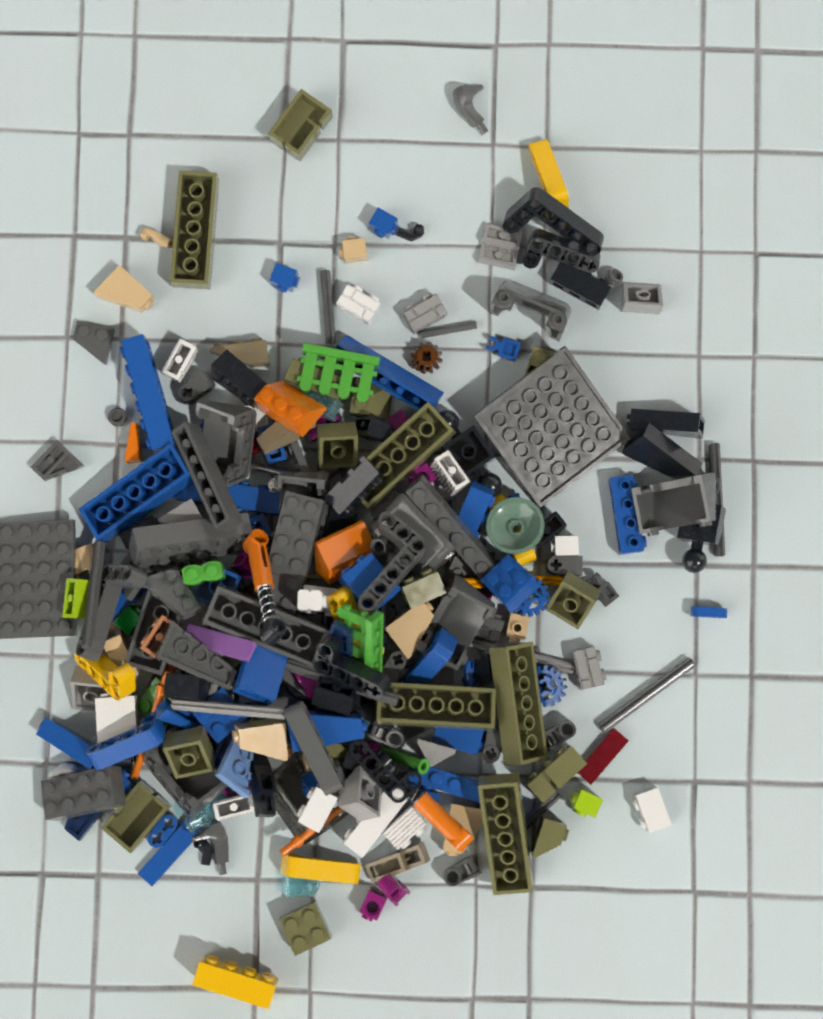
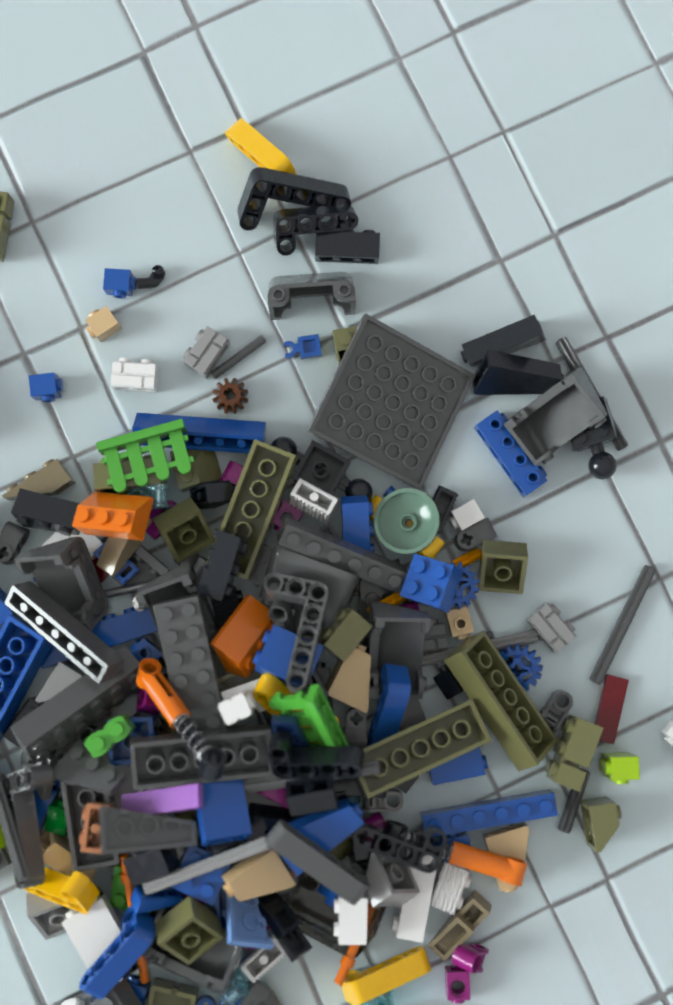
camera: 30 degrees left, 0 degrees up
blue slope [36,718,95,769] -> none
dark grey axle [320,270,336,344] -> none
bright green pin [380,745,430,774] -> none
light grey slope [417,738,456,767] -> none
dark grey piece [443,855,482,886] -> none
dark grey animal [453,84,489,135] -> none
blue pin [462,660,476,687] -> none
light grey slope [478,223,523,270] -> none
olive brick [478,773,534,895] -> none
dark grey piece [481,726,502,763] -> none
dark grey plate [586,572,619,607] -> none
dark grey plate [605,269,623,287] -> none
light grey slope [621,282,663,314] -> none
blue beam [690,606,727,618] -> none

